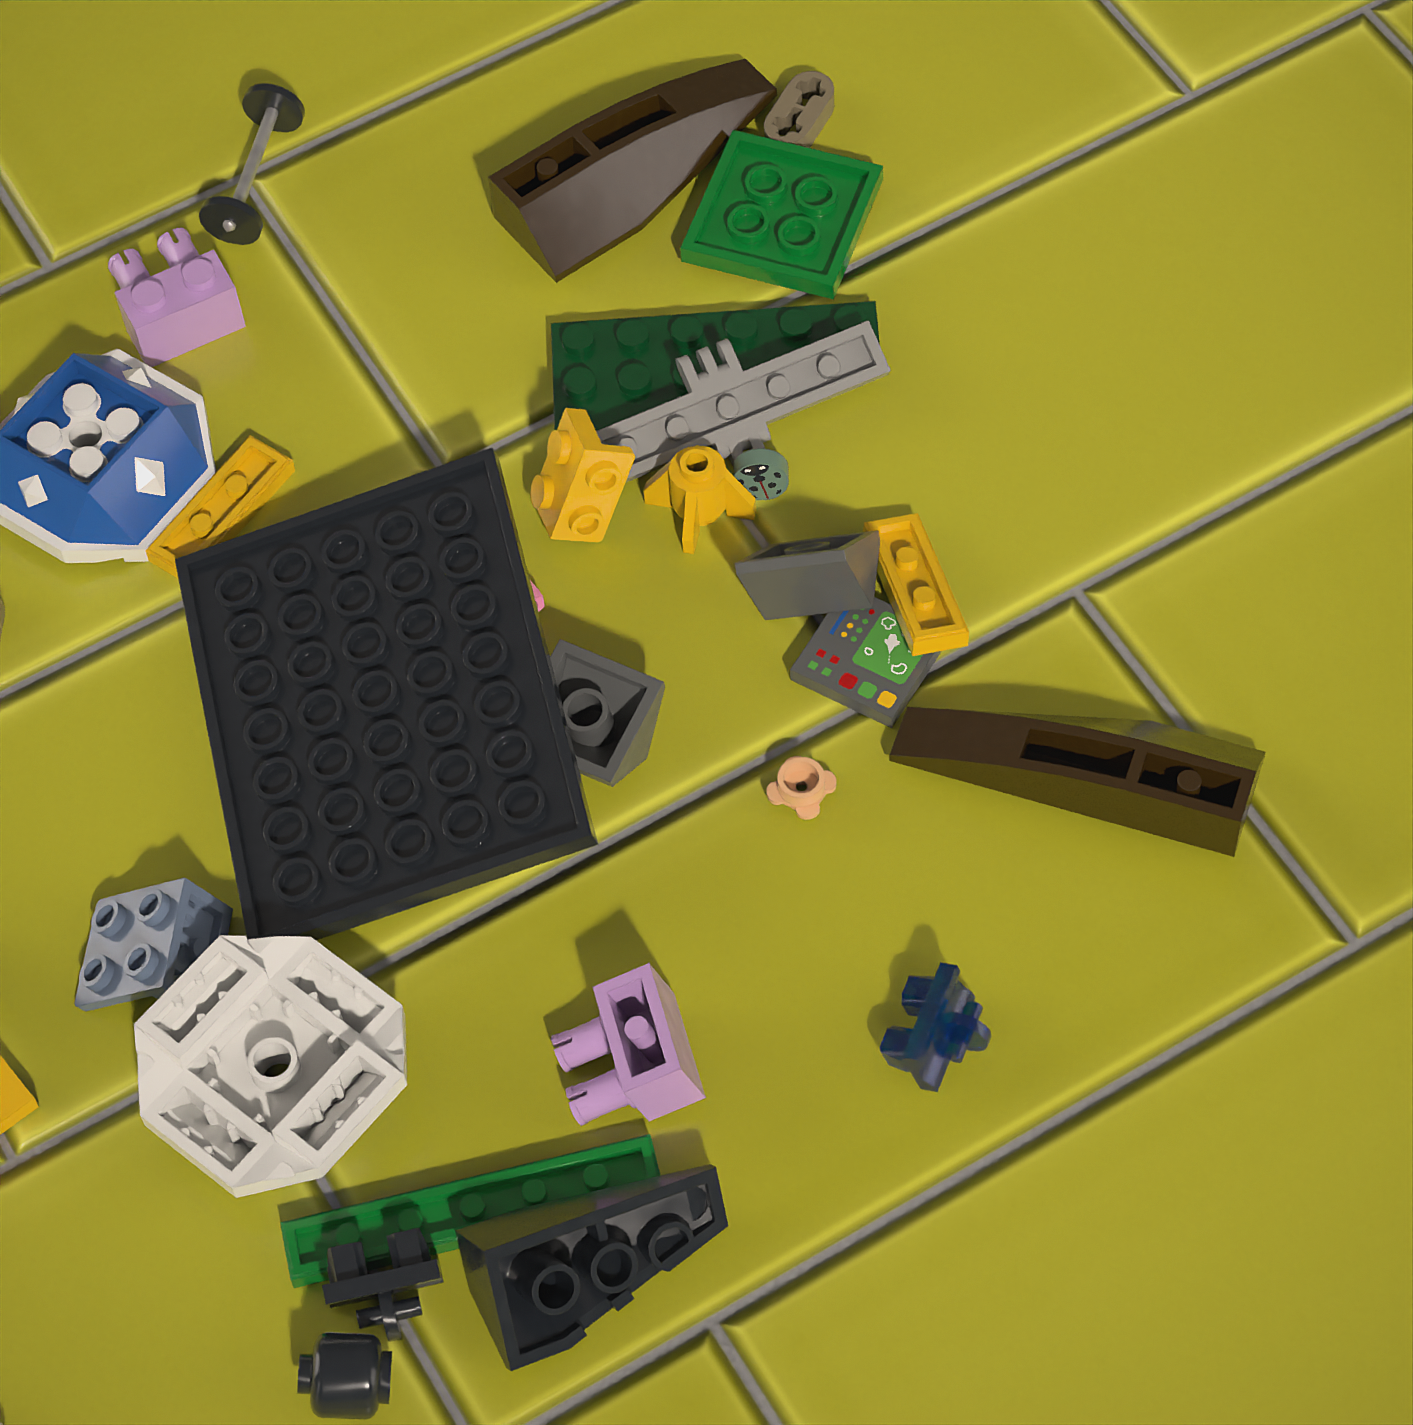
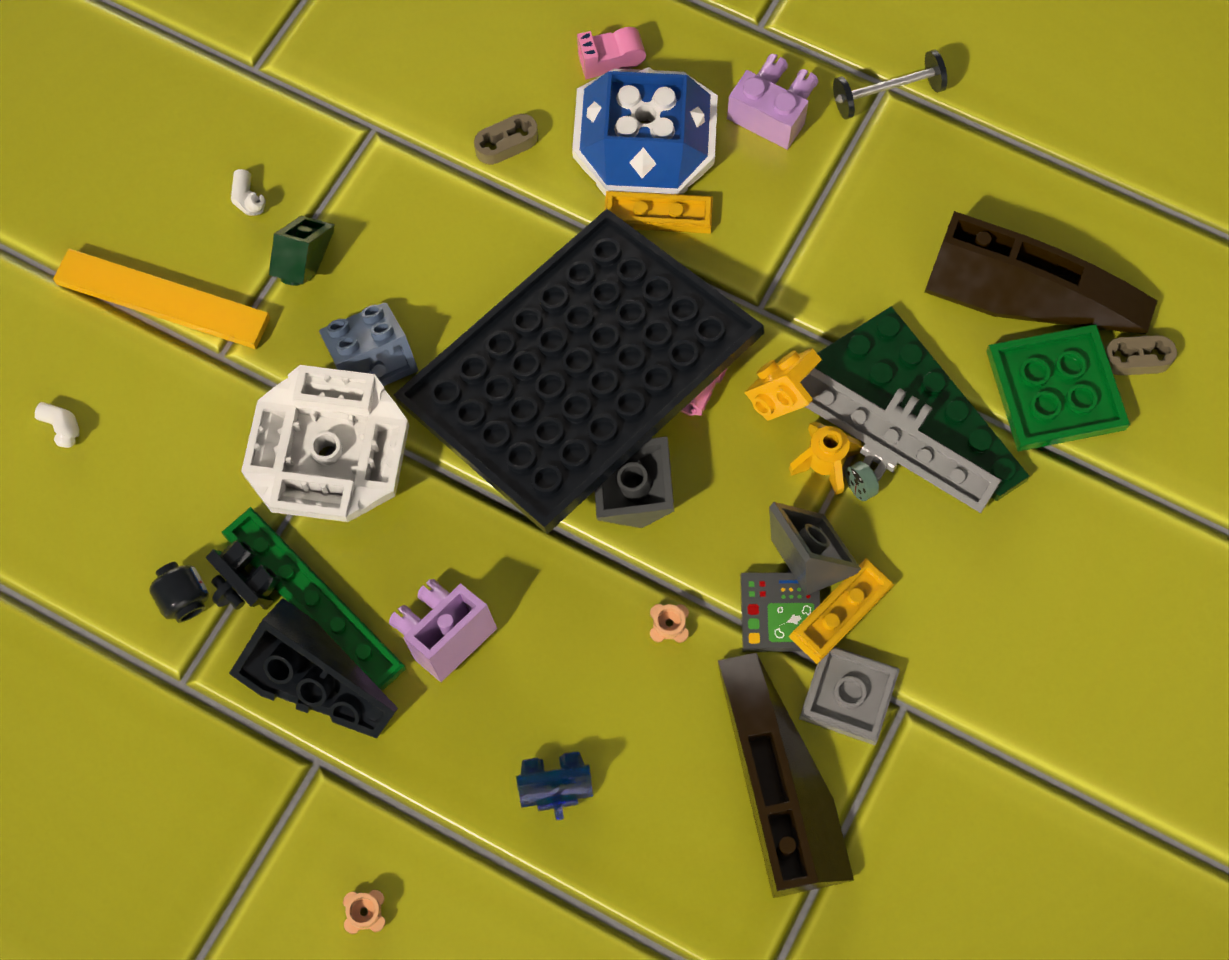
camera: 55 degrees right, 10 degrees up
none -> light nougat plate [343,890,385,934]
none -> light grey tile [799,647,900,745]

